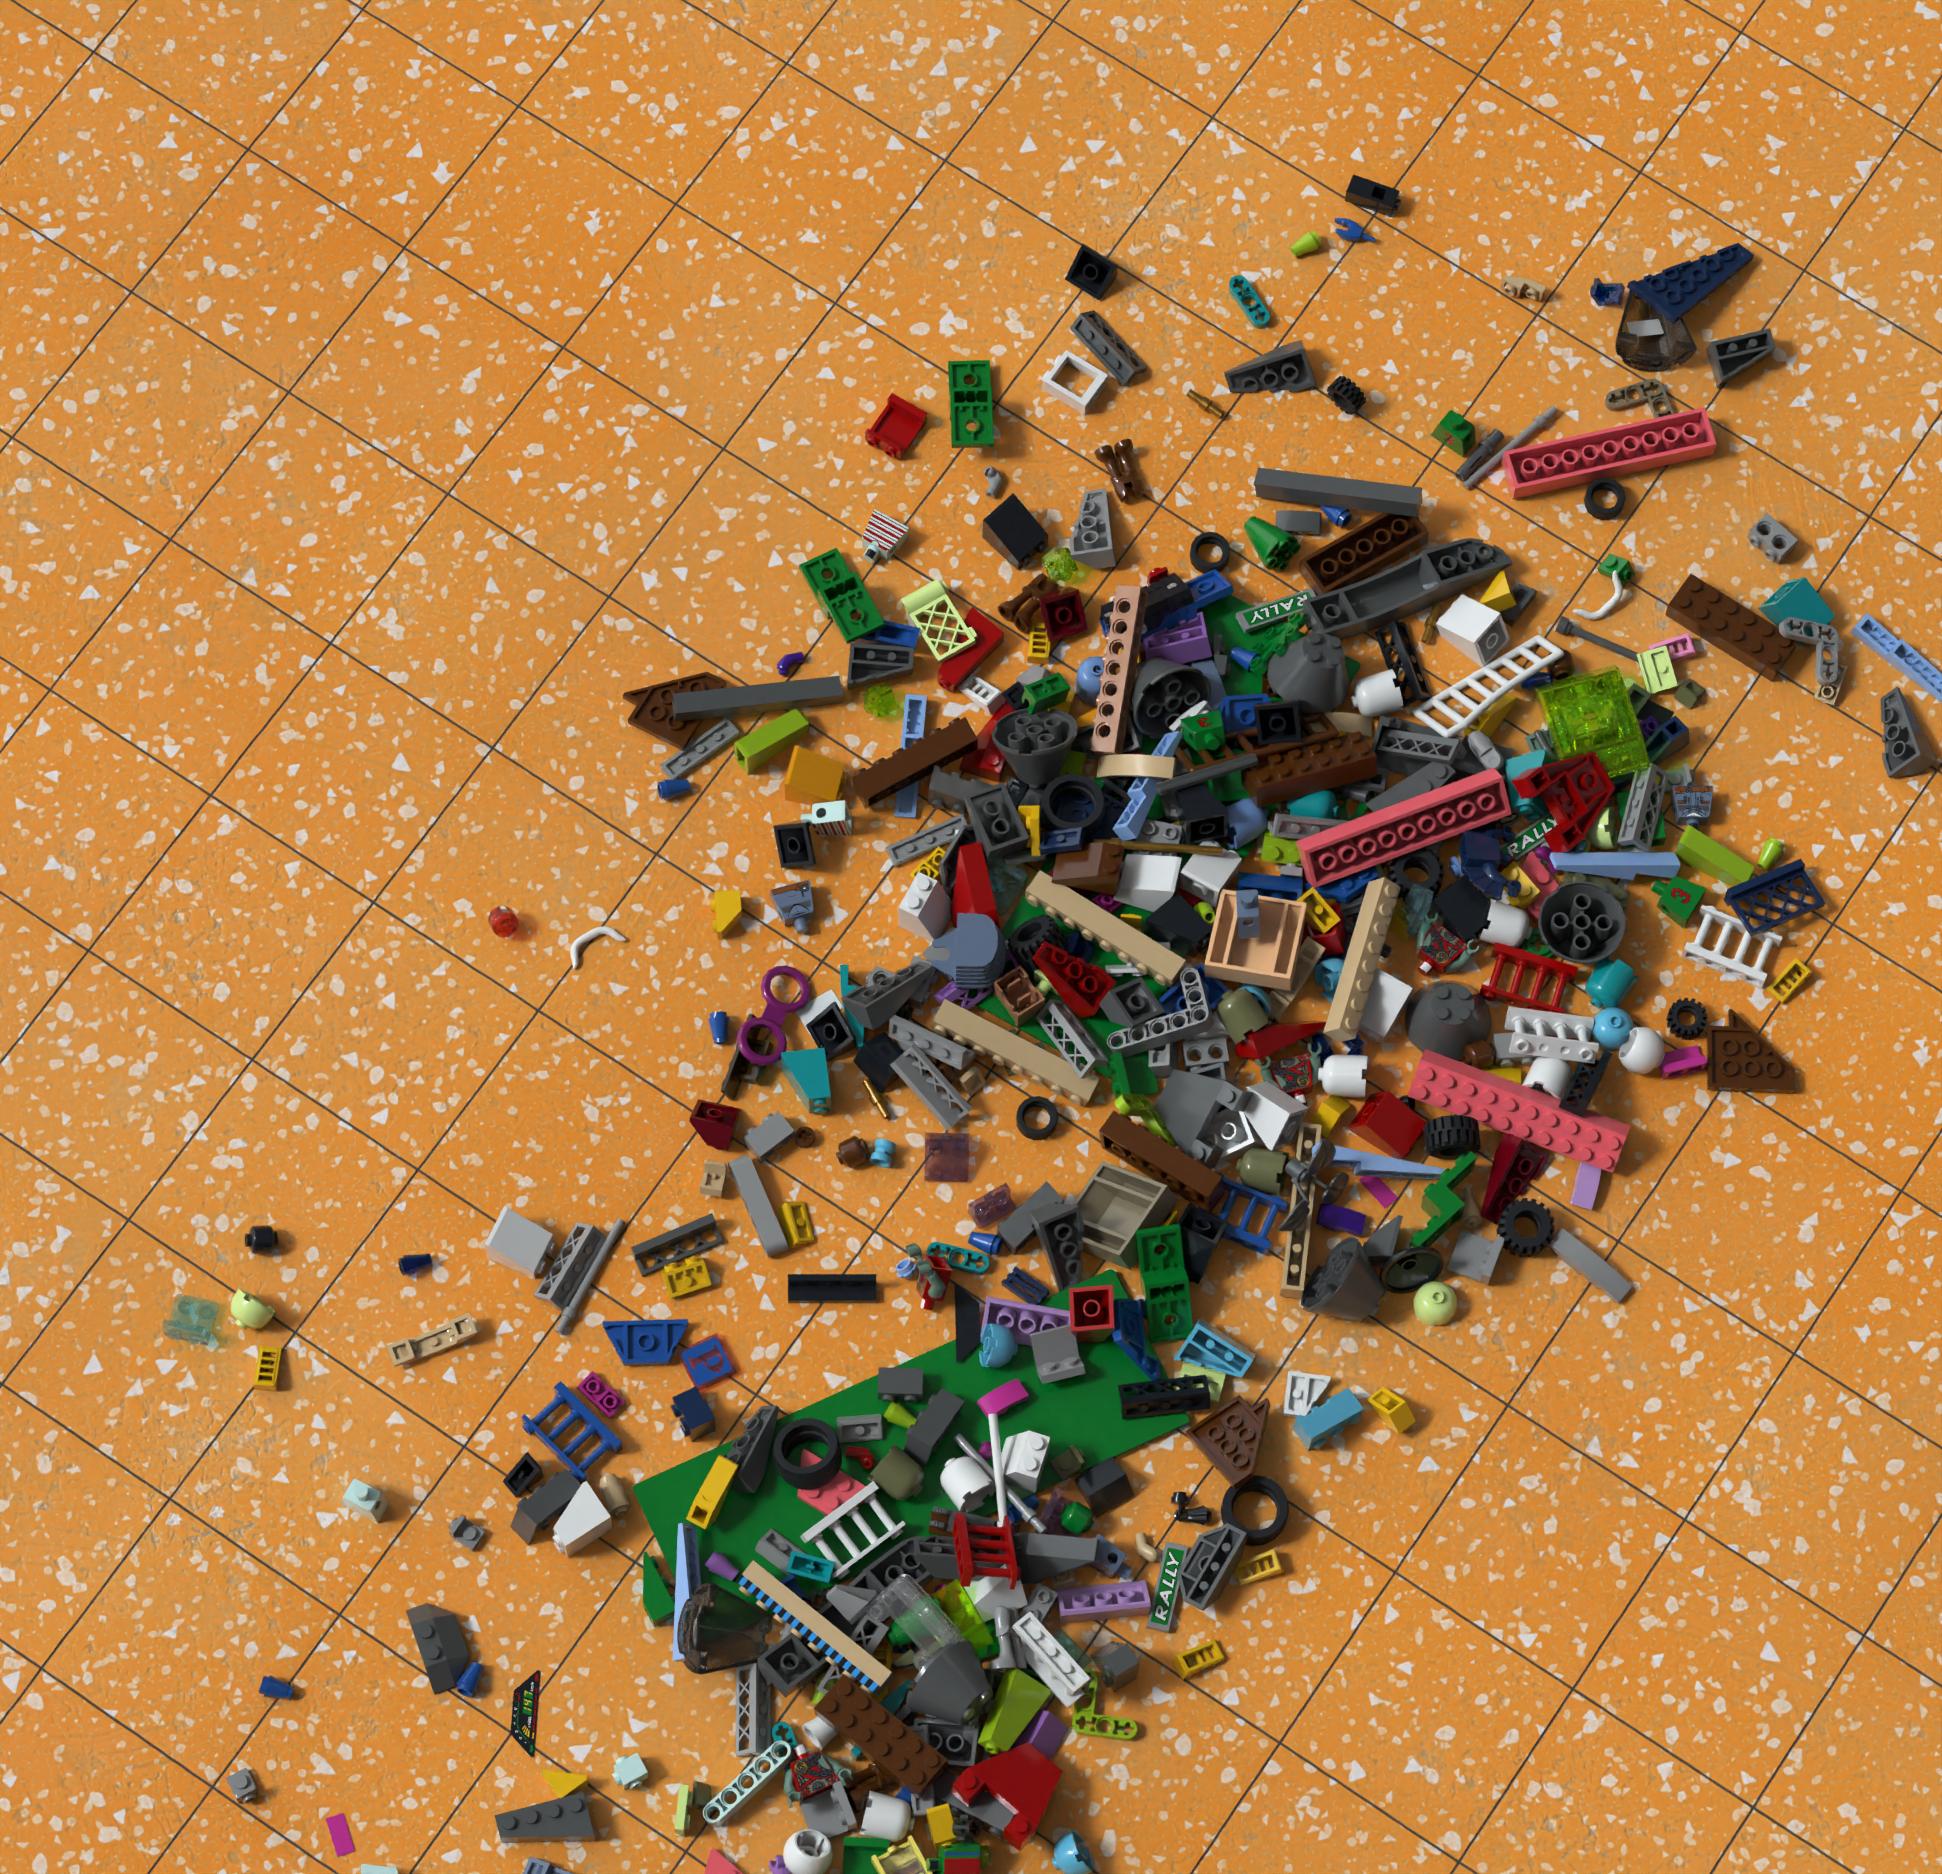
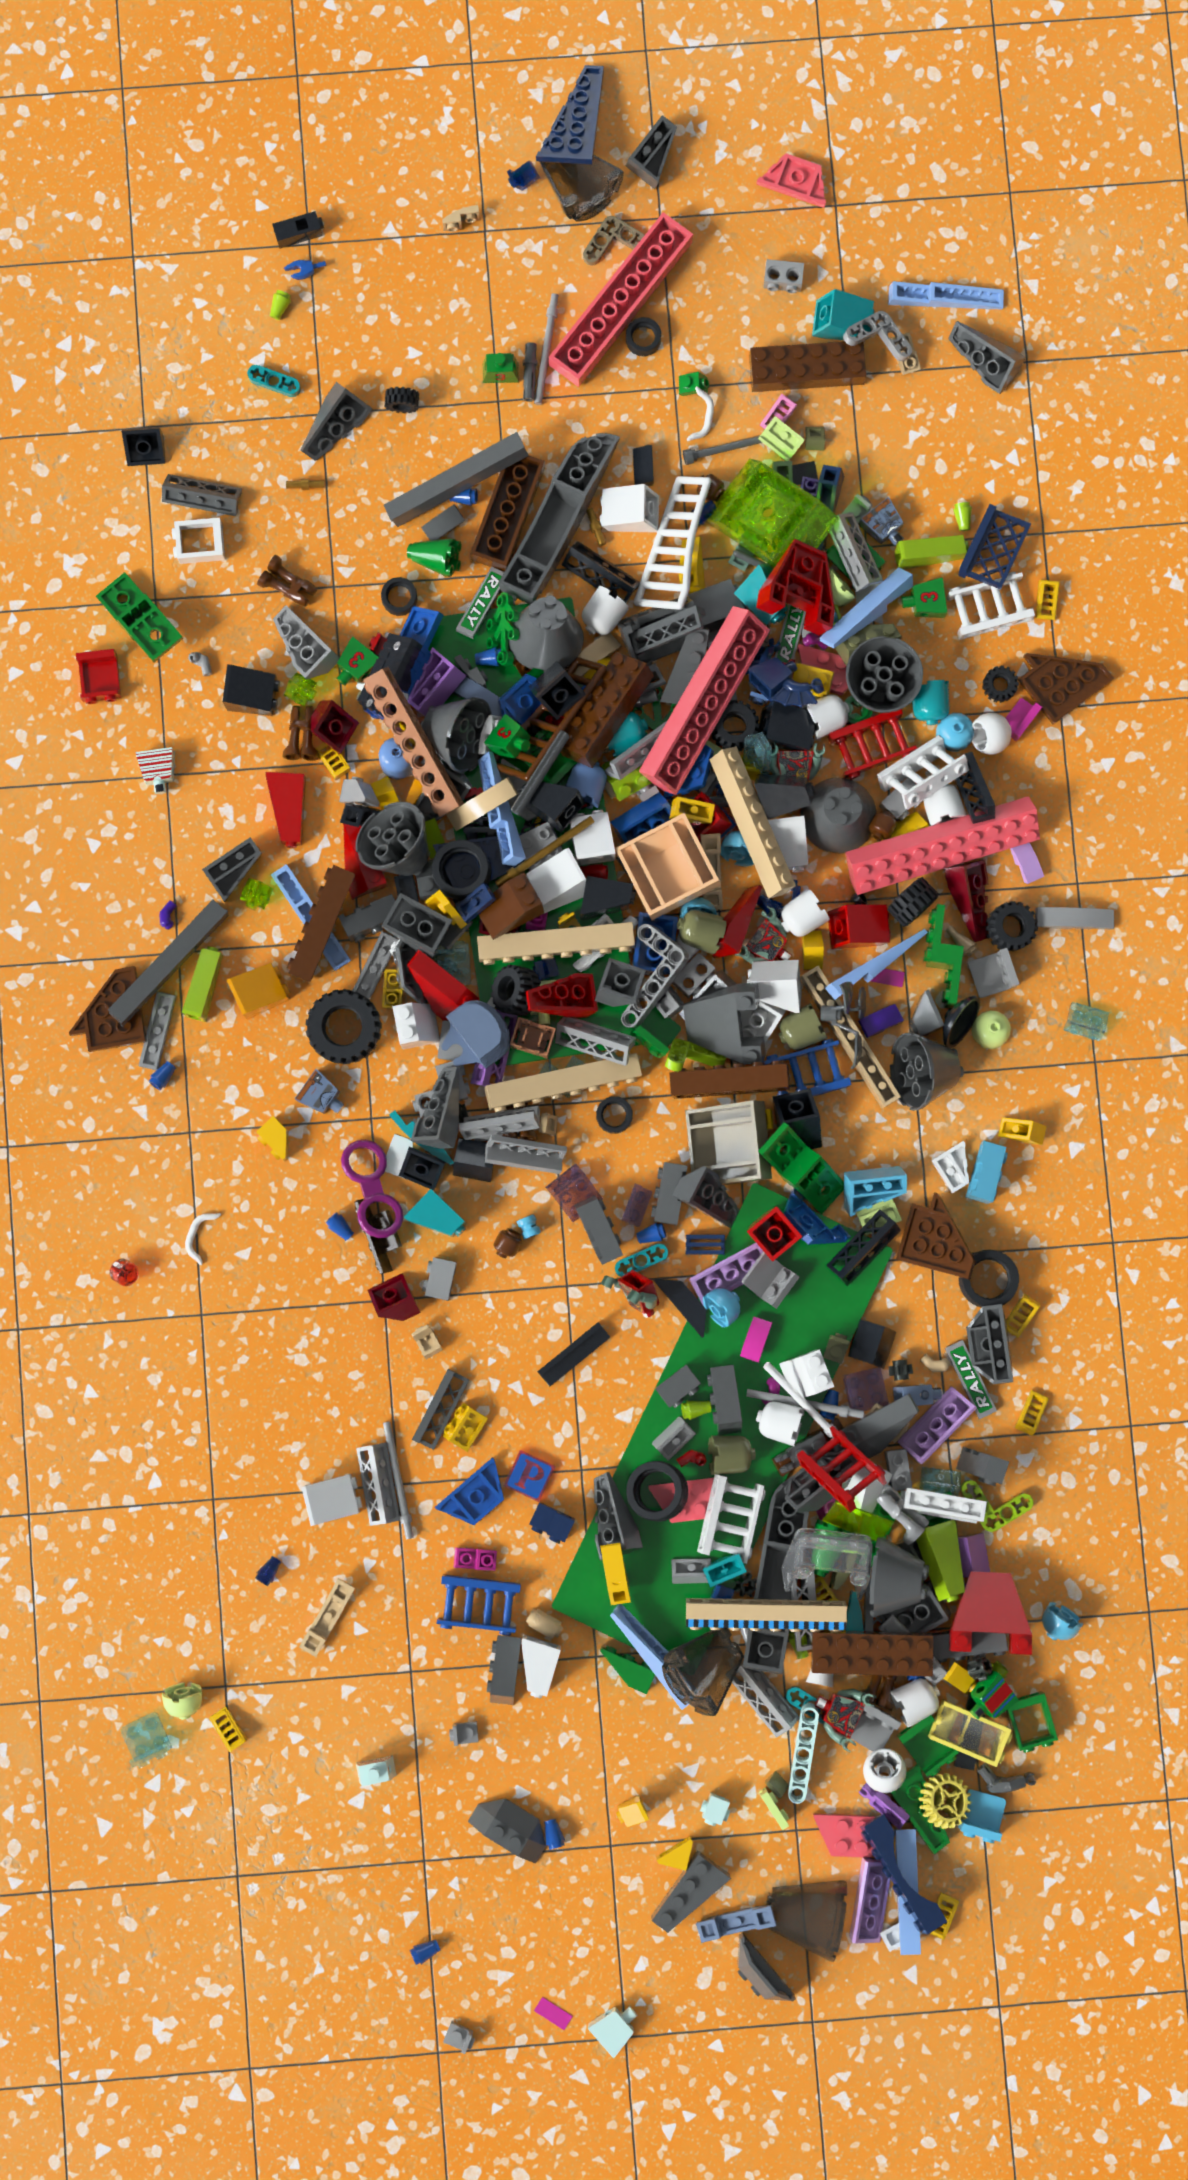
camera: 40 degrees left, 15 degrees up
black head [245,1225,278,1254] -> none
black slope [503,1452,544,1498] -> none
black sticker [510,1670,540,1757] -> none
medium lavender cone [705,1551,739,1581] -> none
light grey beam [728,1154,789,1257] -> none
black slope [773,819,816,868] -> none
yellow slope [778,1201,815,1248] -> none
reddish brown bush [795,1127,815,1148] -> none
green bracket [799,548,885,644] -> none
light aqua torso [801,800,852,835] -> none
light grey slope [826,1585,877,1621] -> none
blue slope [853,617,920,649] -> none
pearl gold bar [862,1079,891,1120] -> none
light blue plate [895,1259,916,1279] -> none
yellowish green piece [900,579,978,664] -> none
white slope [958,673,1005,715] -> none
green hinge [1022,672,1070,715] -> none
green head [1059,1502,1094,1535] -> none
black piece [1171,1492,1212,1525] -> none
lime cone [1194,902,1216,923] -> none
sand blue torso [1236,890,1260,939] -> none
light grey arm [1468,731,1504,772] -> none
yellow slope [1479,570,1517,612] -> none
white sticker [1627,319,1664,337] -> none
none -> black tyre [306,989,382,1064]
none -> green torso [336,636,379,686]
none -> dark grey wedge [574,1195,623,1265]
none -> yellow slope [616,1795,649,1827]
none -> black slope [754,774,815,820]
none -> coral wing [756,153,826,208]
none -> pearl dark grey gear [888,1360,913,1381]
none -> clear light blue bracket [1063,1002,1109,1041]

